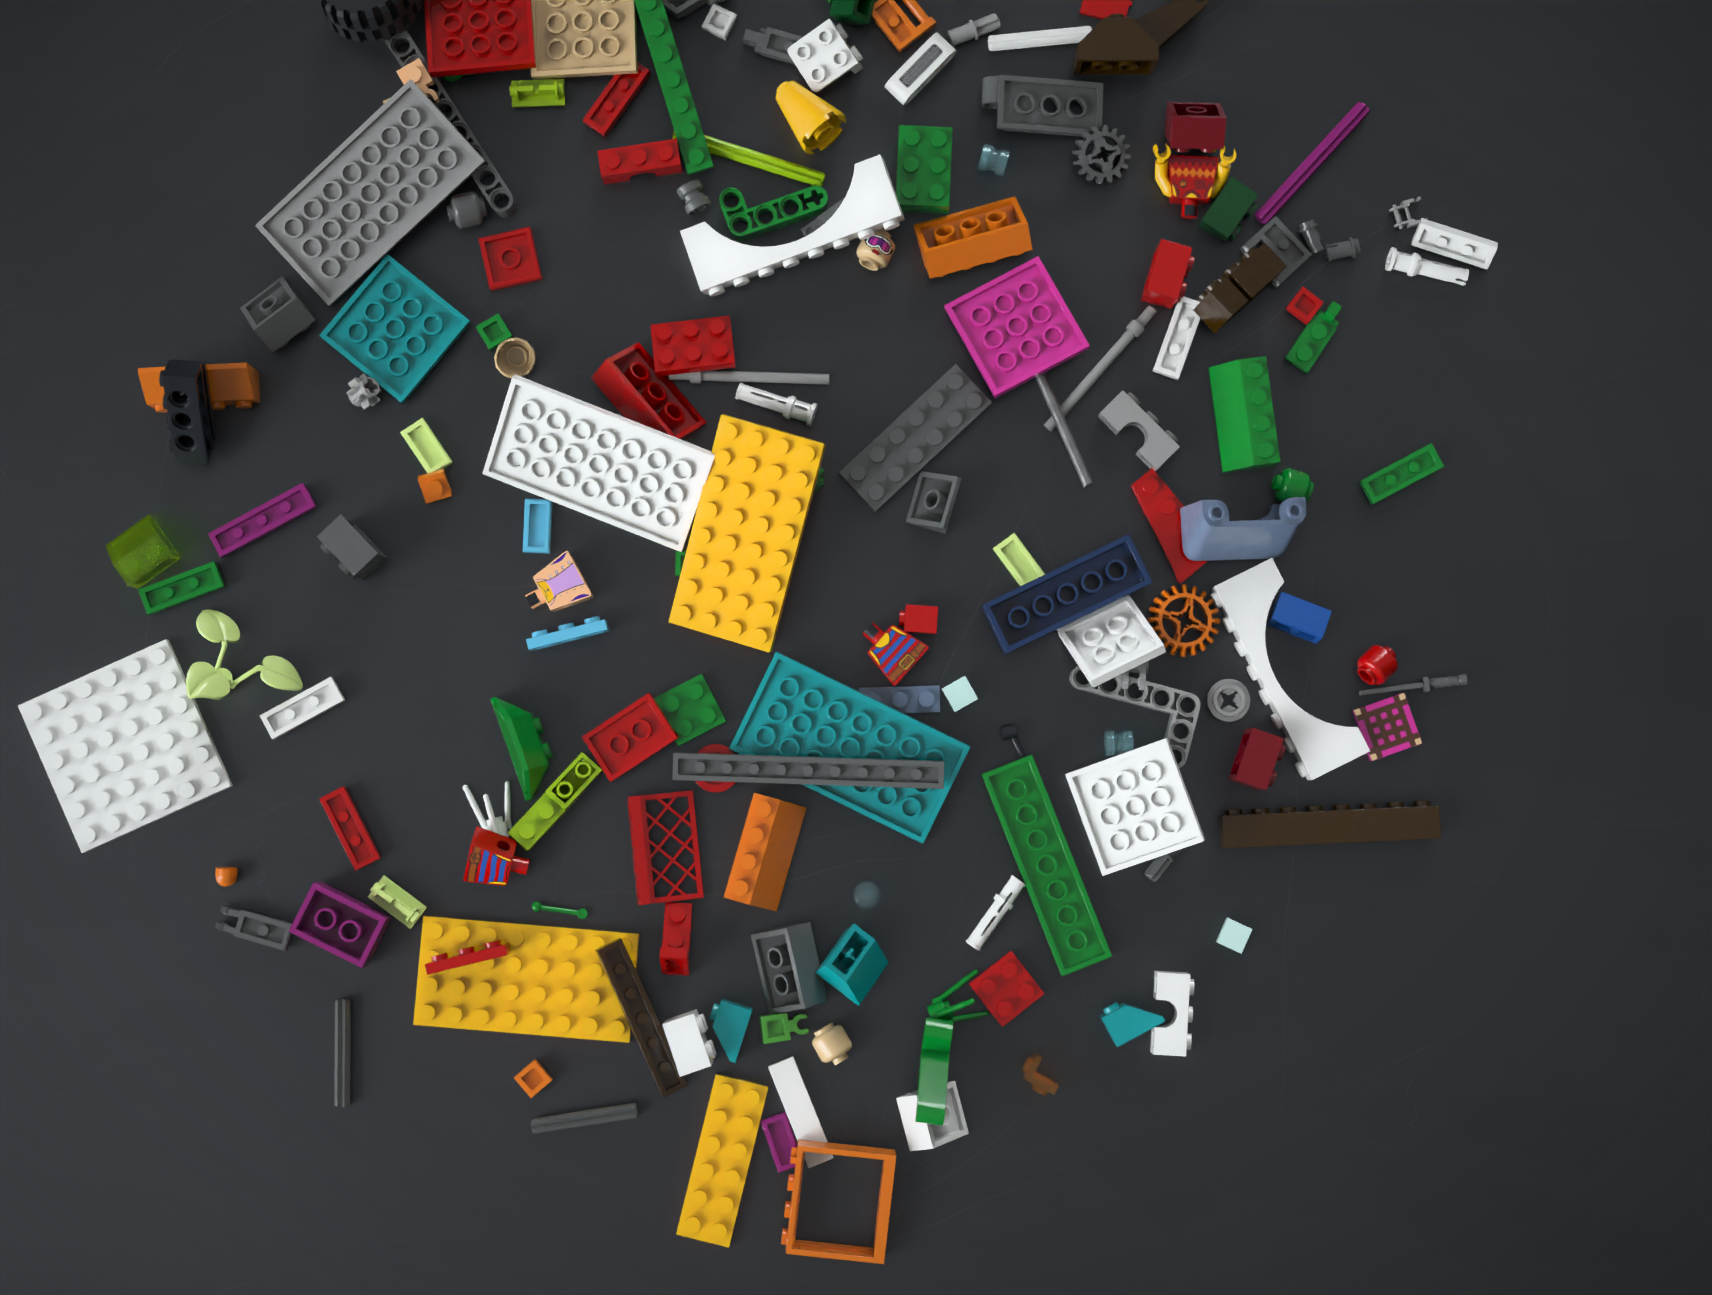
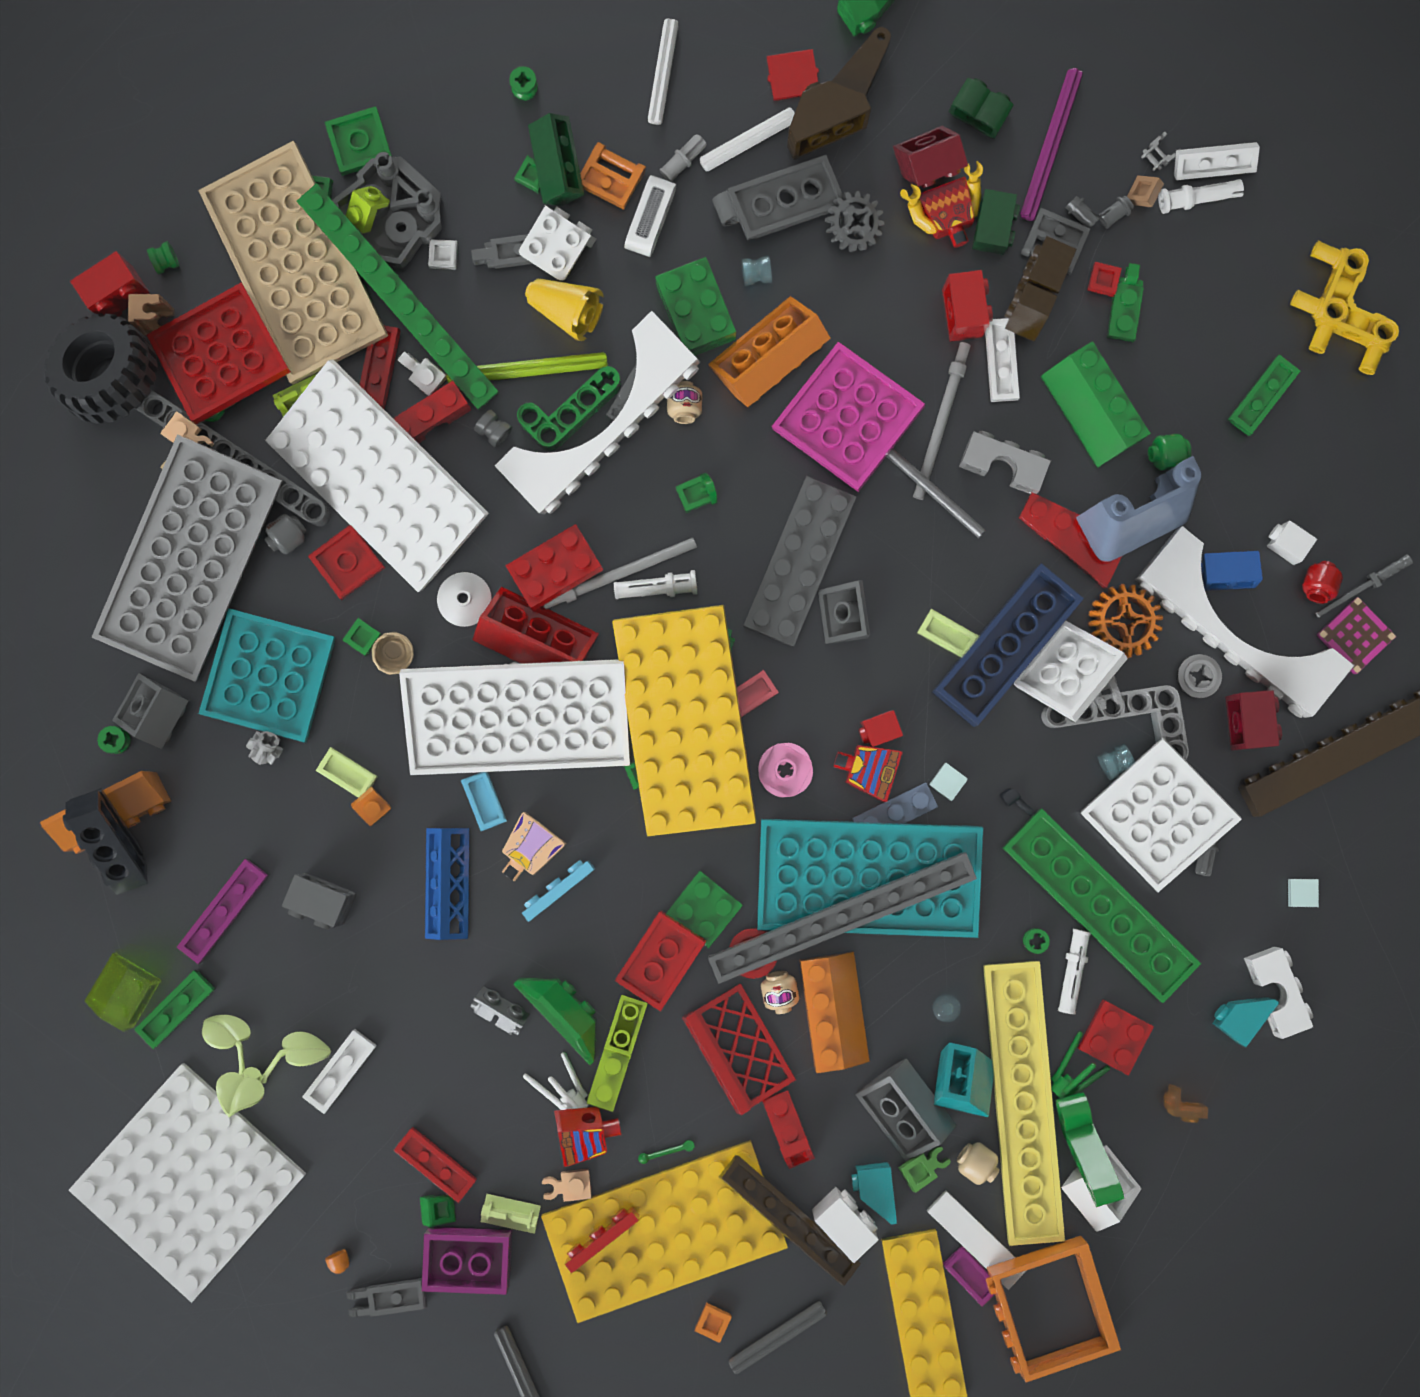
camera: 25 degrees left, 0 degrees up
none -> green wheel [97,726,131,754]
none -> white plate [265,360,489,592]
none -> white plate [398,351,447,396]
none -> green slope [420,1194,456,1227]
none -> blue fence [425,828,469,940]
none -> white dish [437,572,492,627]
none -> dark grey hinge [470,986,530,1036]
none -> light nougat plate [542,1169,592,1202]
none -> green tile [675,473,717,513]
none -> coral tile [737,670,779,718]
none -> bright pink plate [758,743,813,797]
none -> tan head [761,971,799,1014]
none -> dark green brick [949,78,1014,139]
none -> light yellow plate [983,961,1065,1246]
none -> green bush [1023,928,1050,954]
none -> medium nougat plate [1127,176,1164,207]
none -> white brick [1267,521,1317,565]
none -> yellow pin [1290,241,1399,375]

